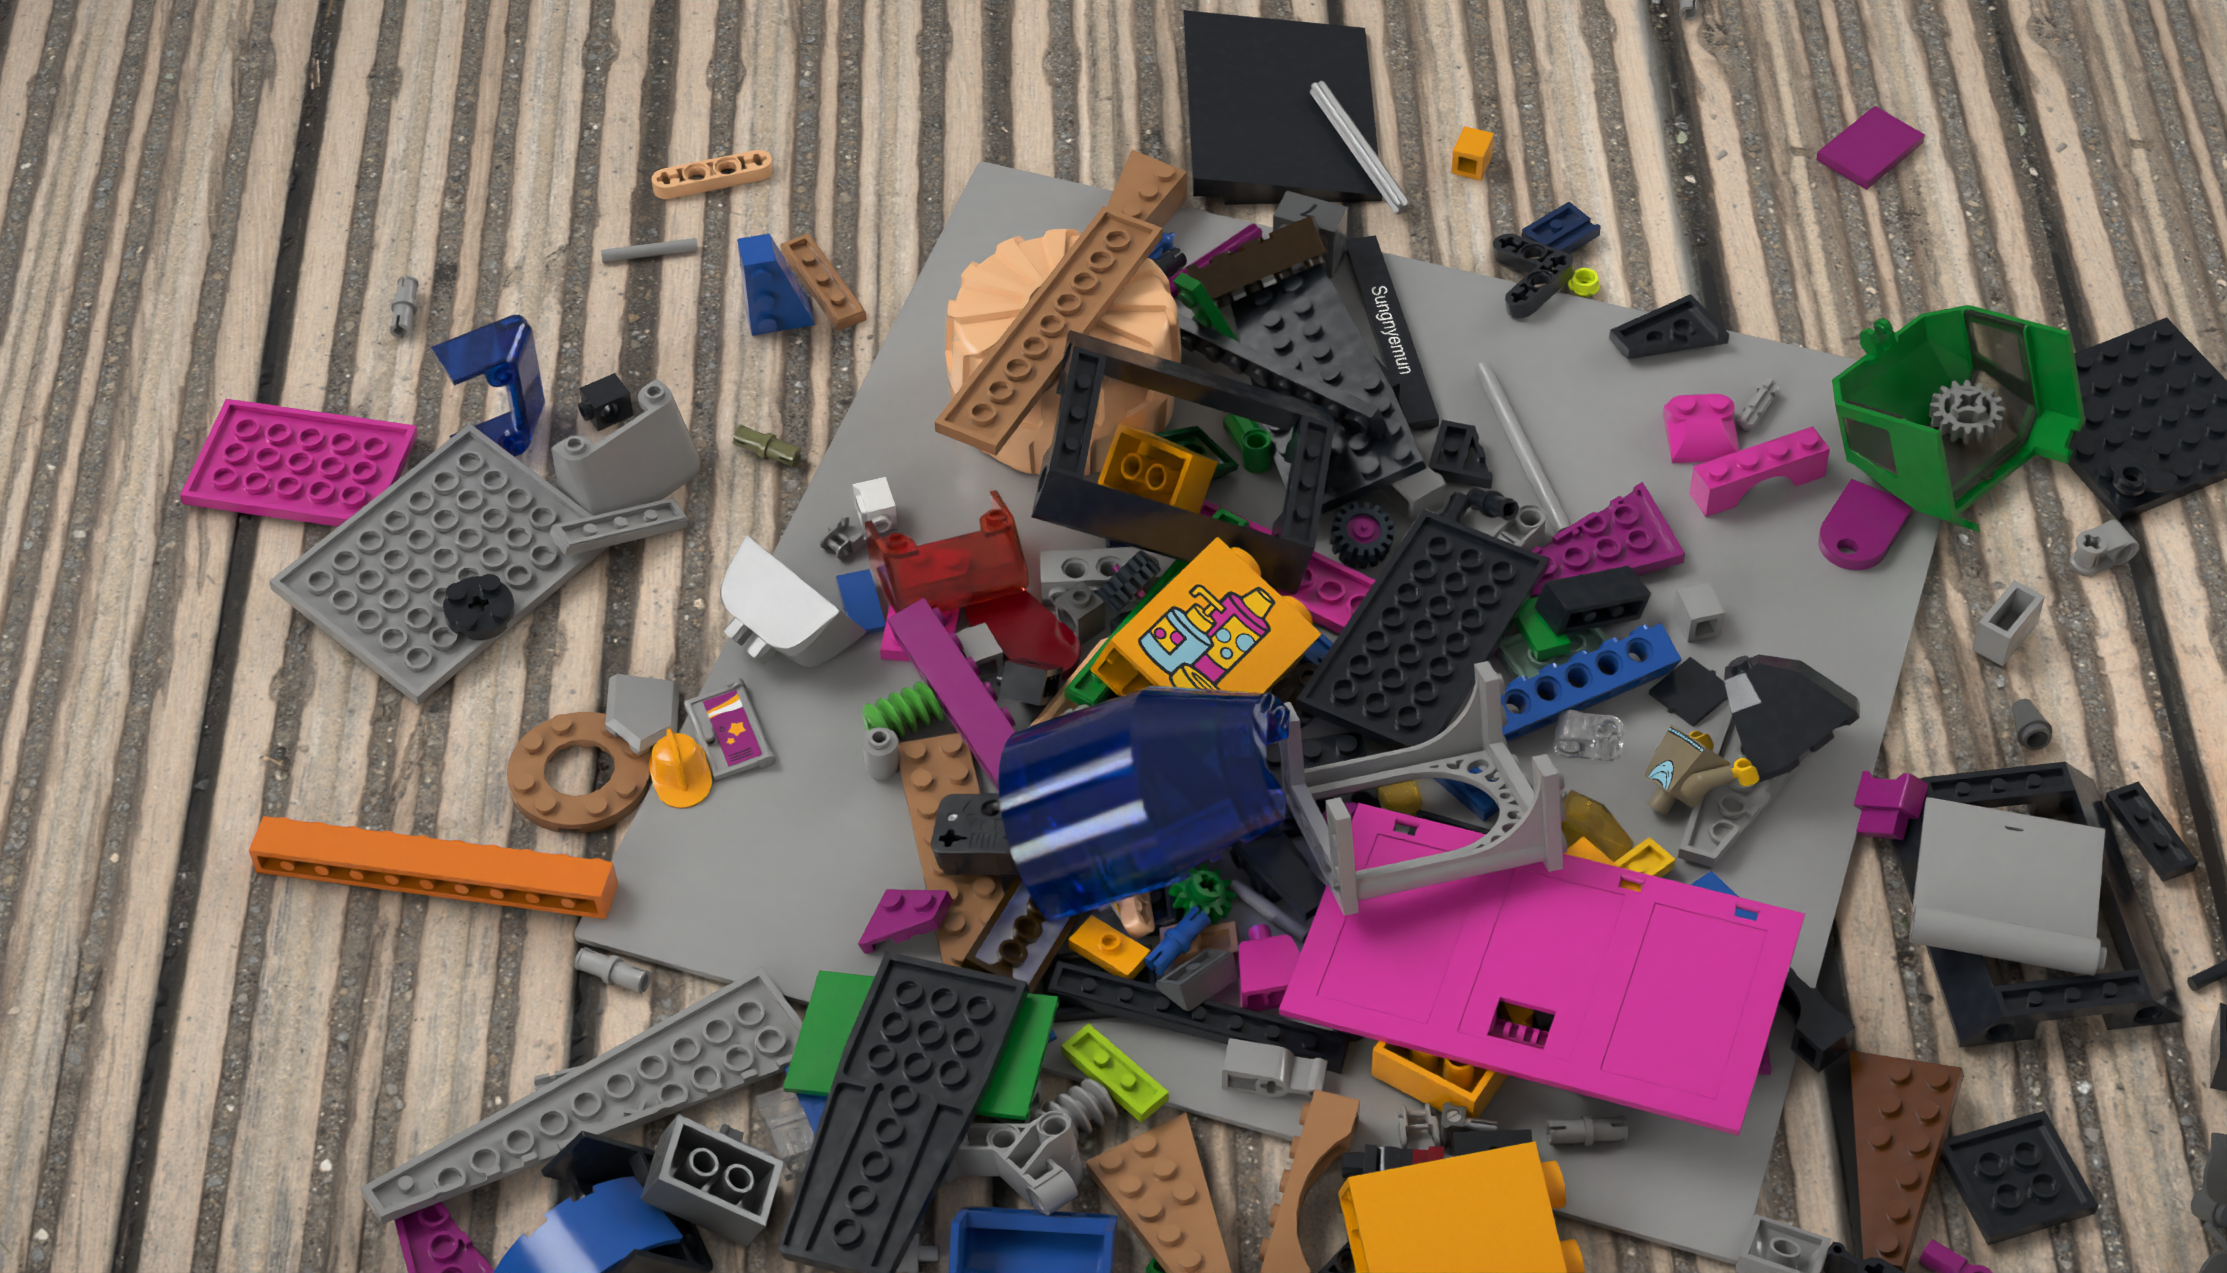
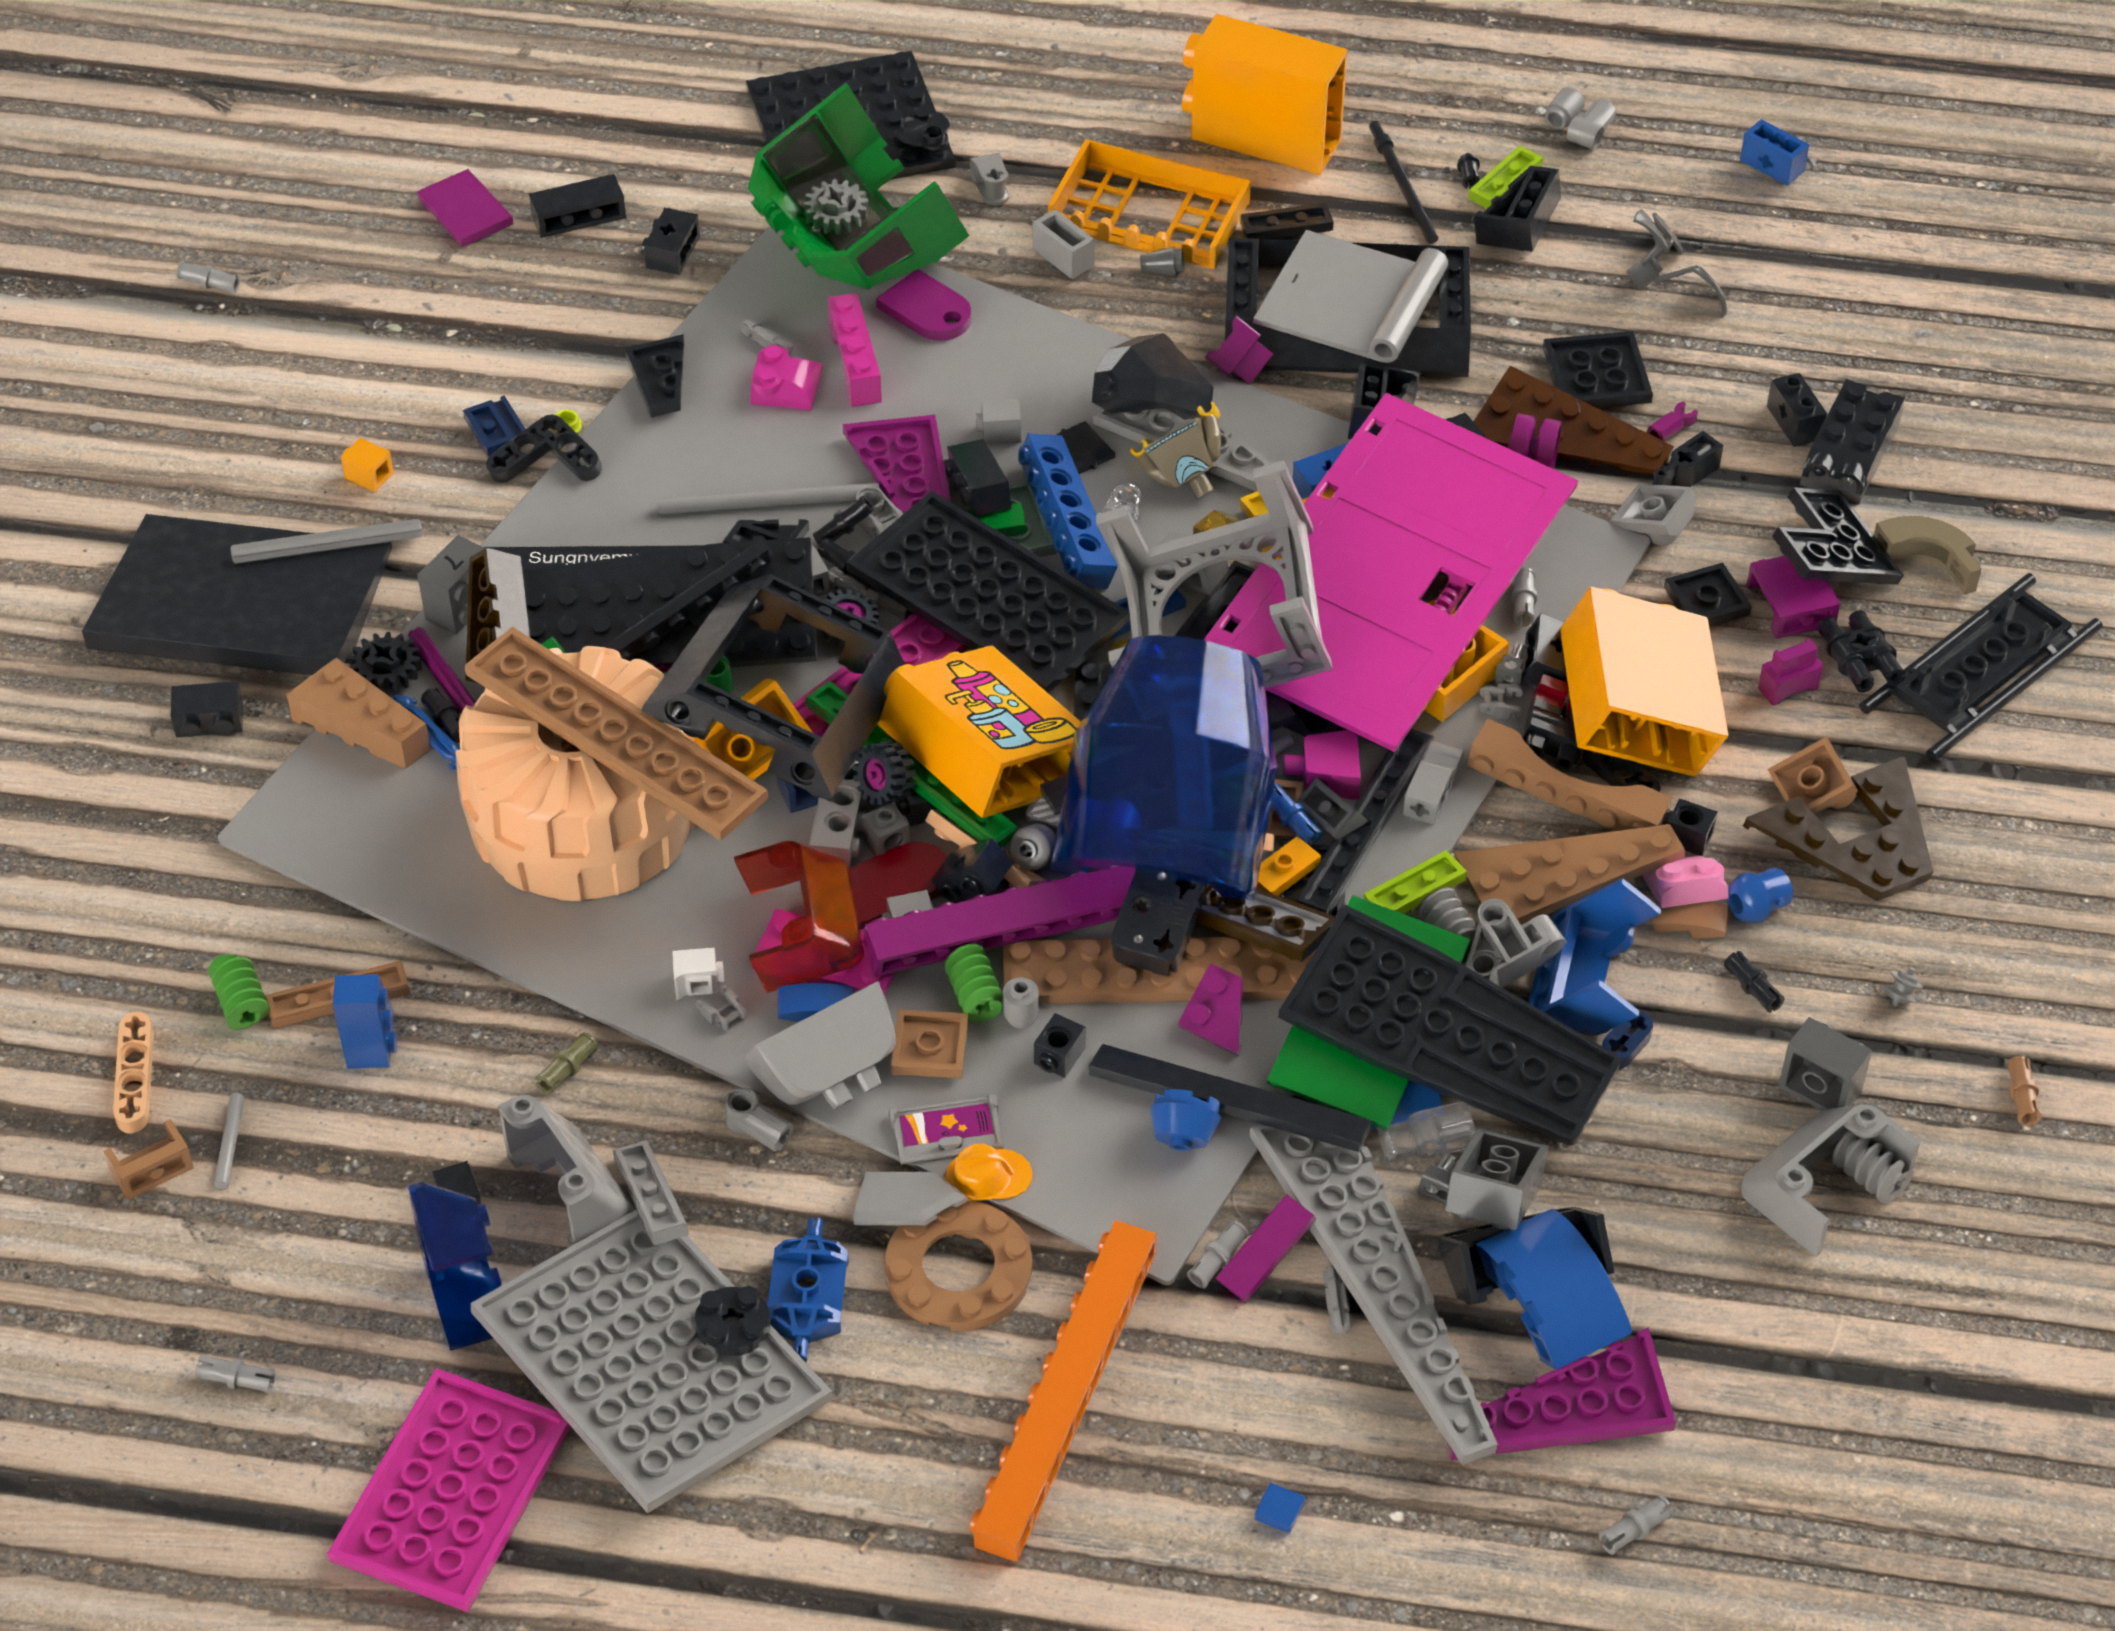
camera: 80 degrees left, 0 degrees up
none -> medium nougat panel [104,1119,194,1200]
none -> black brick [170,681,243,738]
none -> bright green piece [208,954,270,1030]
none -> black gear [348,632,422,693]
none -> black brick [529,174,626,238]
none -> black brick [641,207,700,275]
none -> light grey piece [725,1087,794,1152]
none -> blue plate [767,1217,849,1362]
none -> medium nougat plate [891,1009,969,1079]
none -> black brick [1034,1013,1086,1078]
none -> light orange window [1048,139,1251,269]
none -> black tile [1089,1044,1372,1152]
none -> blue cone [1150,1089,1221,1151]
none -> magenta tile [1216,1194,1316,1303]
none -> blue tile [1255,1482,1306,1534]
none -> black wedge [1347,362,1421,440]
none -> magenta wheel [1507,413,1562,469]

